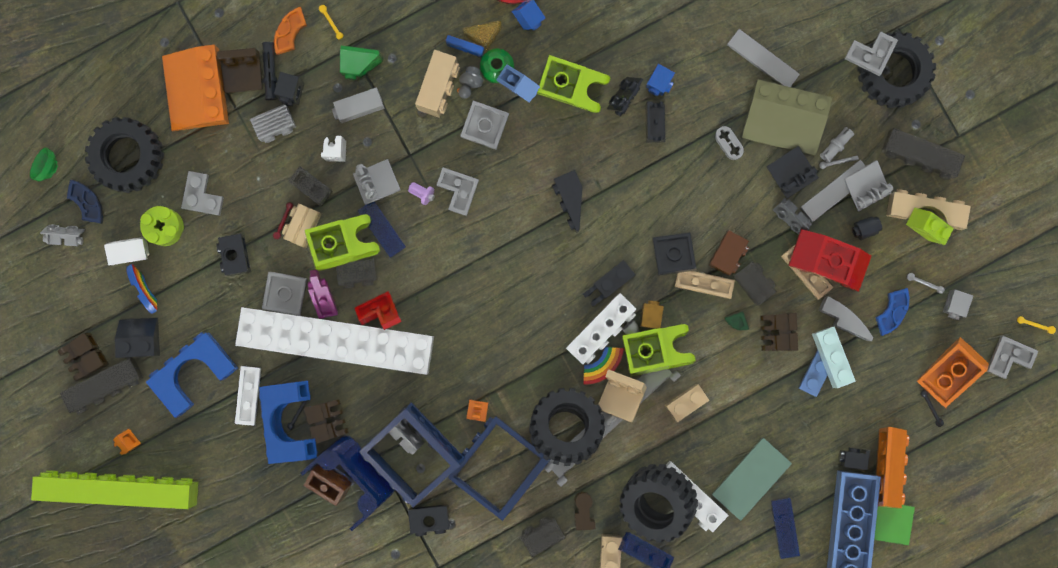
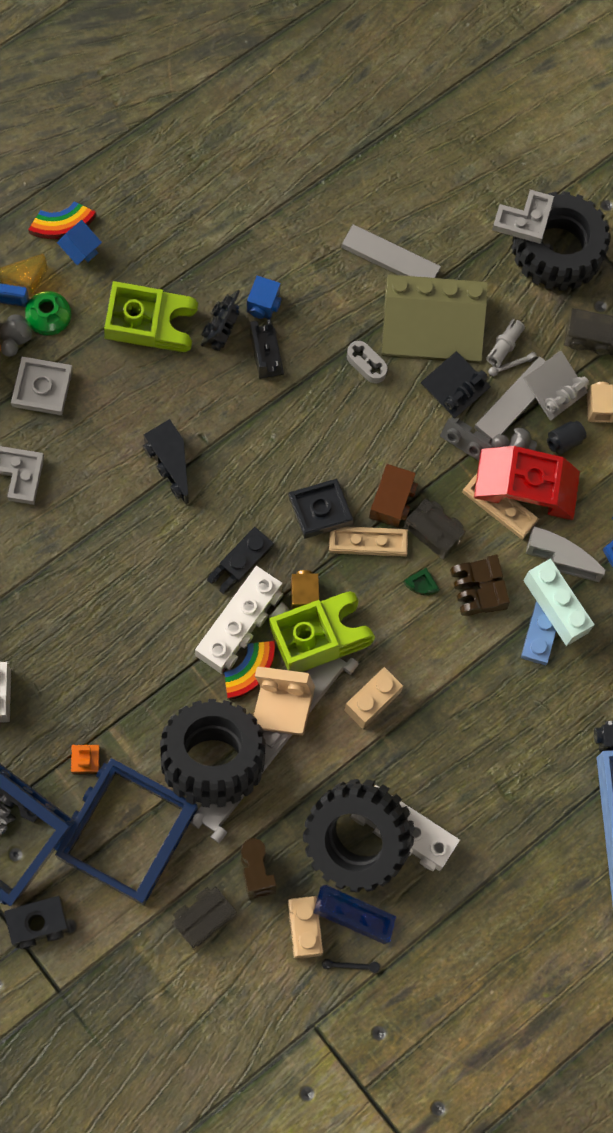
camera: 20 degrees left, 15 degrees down
medium blue brick [496,65,540,103] -> none
sand green tile [711,437,792,521] -> none
clear blue plate [771,498,800,559] -> none
none -> dark grey animal [492,428,537,451]

